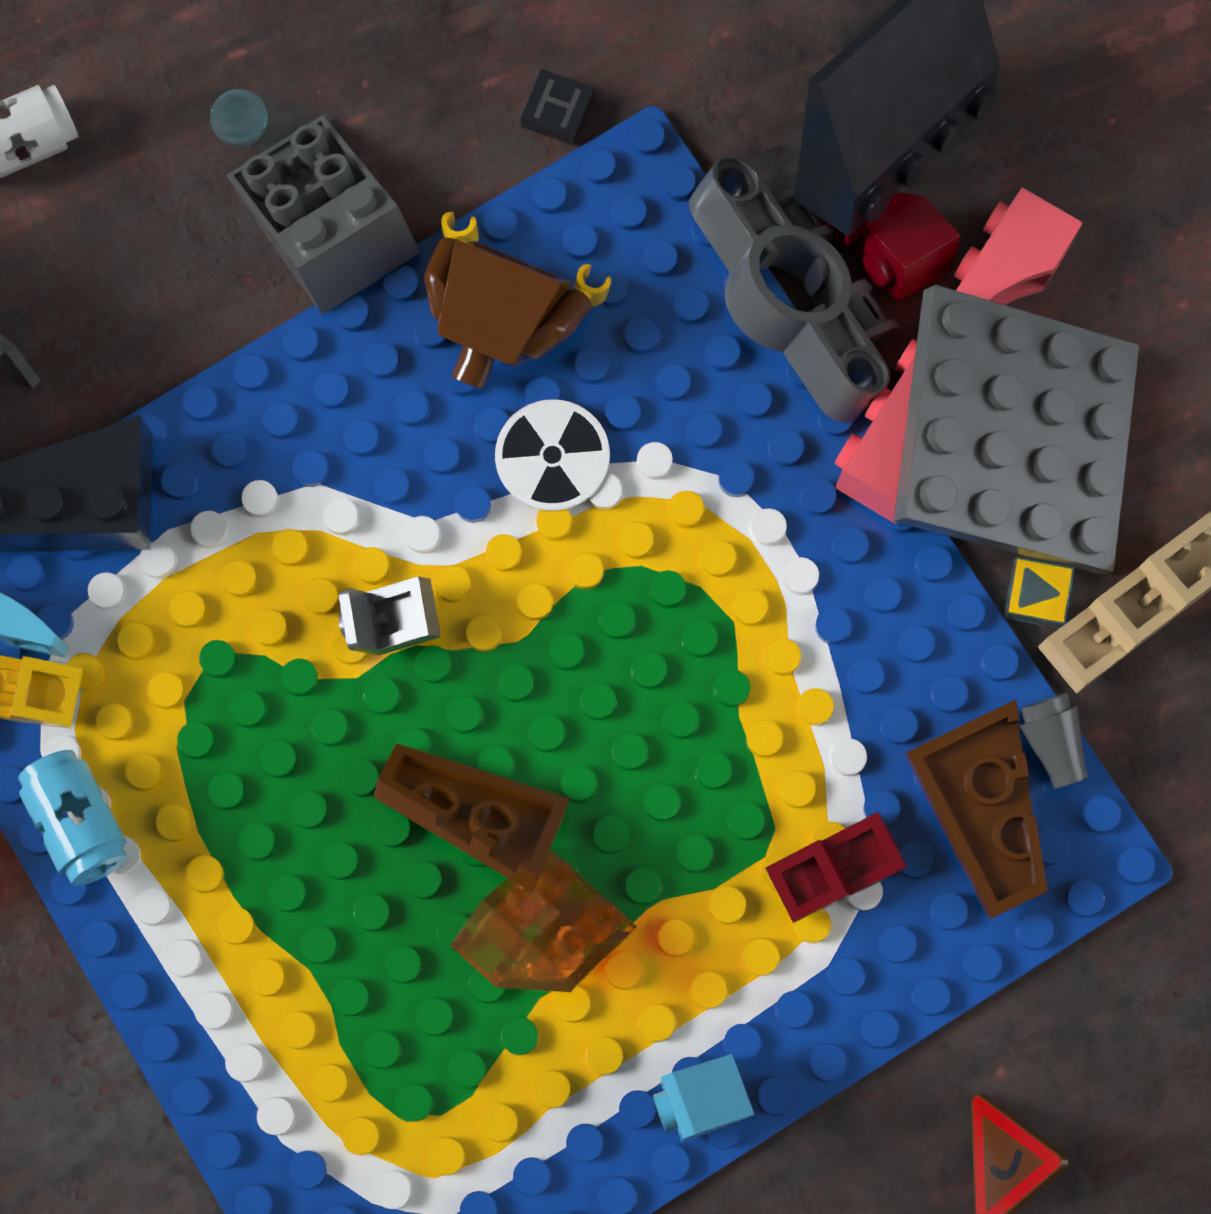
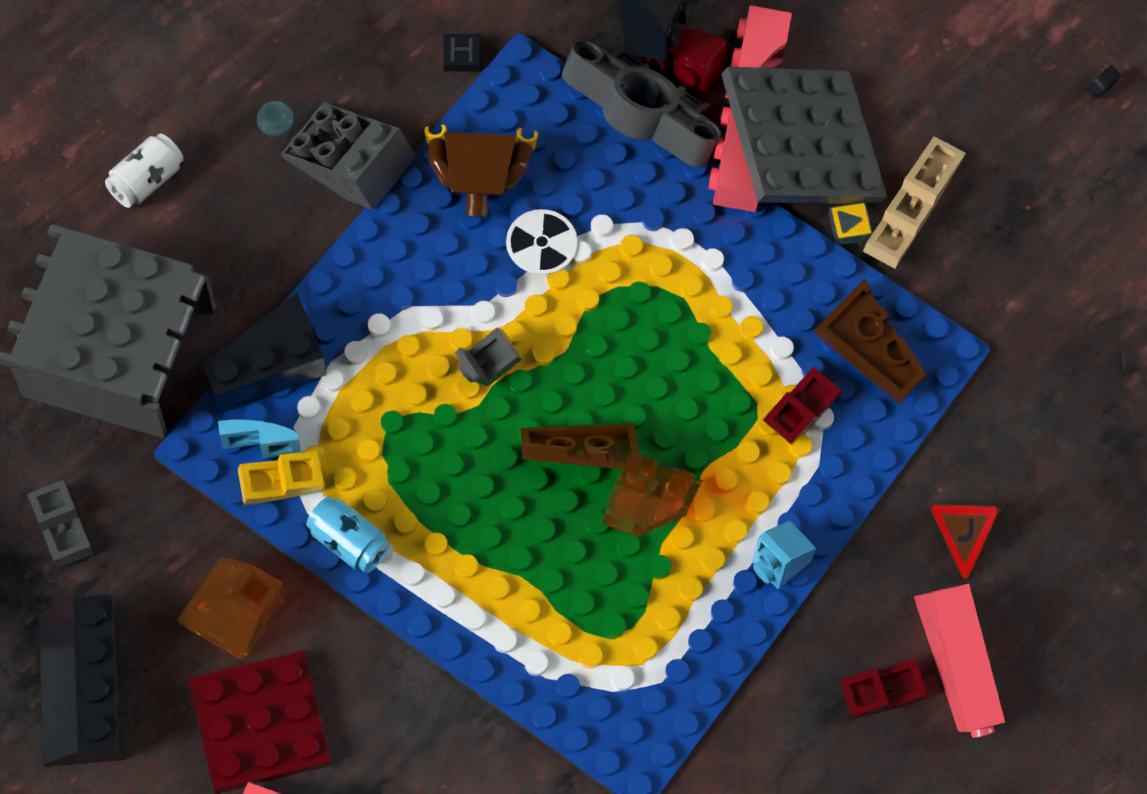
camera: 30 degrees left, 10 degrees down
dark grey cone [1019,693,1089,788] -> none

